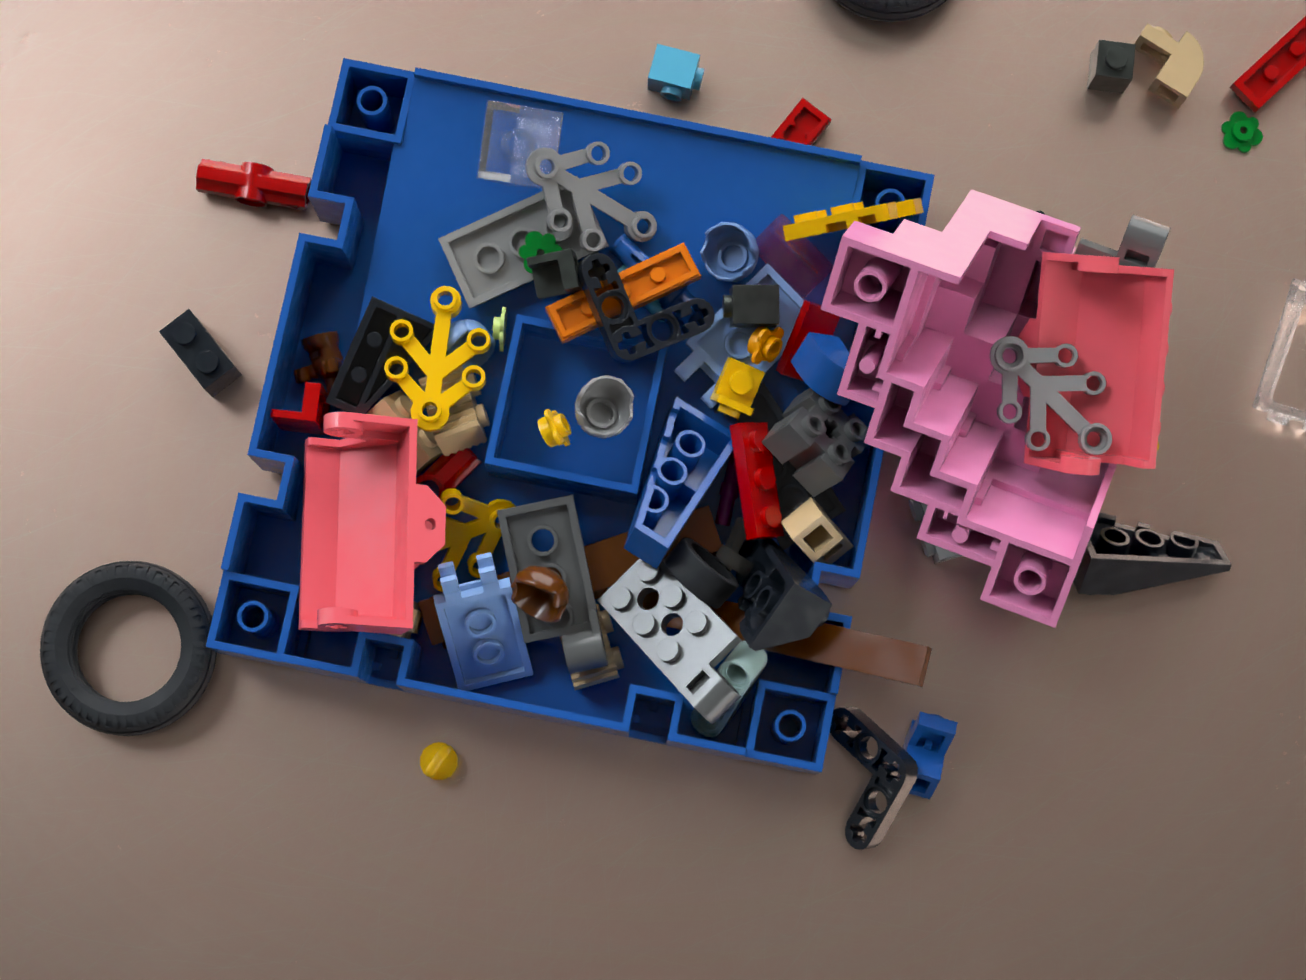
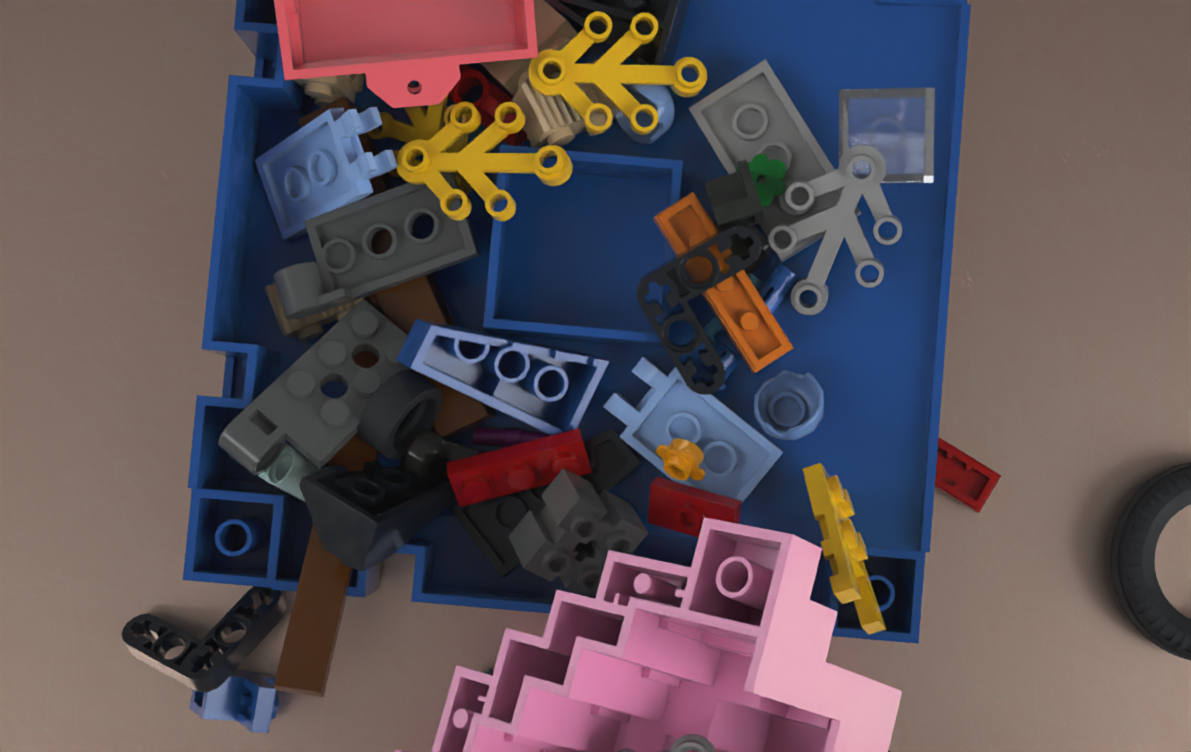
camera: 90 degrees right, 5 degrees up
yellow tile [420,742,459,780] -> none
yellowish green plant [493,307,507,352] -> none
reddish brown hair [511,565,569,623] -> none
yellow plate [537,409,571,448] -> none
light grey hair [575,375,634,439] -> none
medium azure brick [648,44,705,101] -> none
yellow bracket [710,357,765,419] -> none
pearl dark grey brick [722,285,779,328] -> none
clear pink slope [756,214,833,299] -> none
tan brick [781,497,853,564] -> none
blue brick [791,332,850,406] -> none
none -> yellow plant [396,102,573,221]

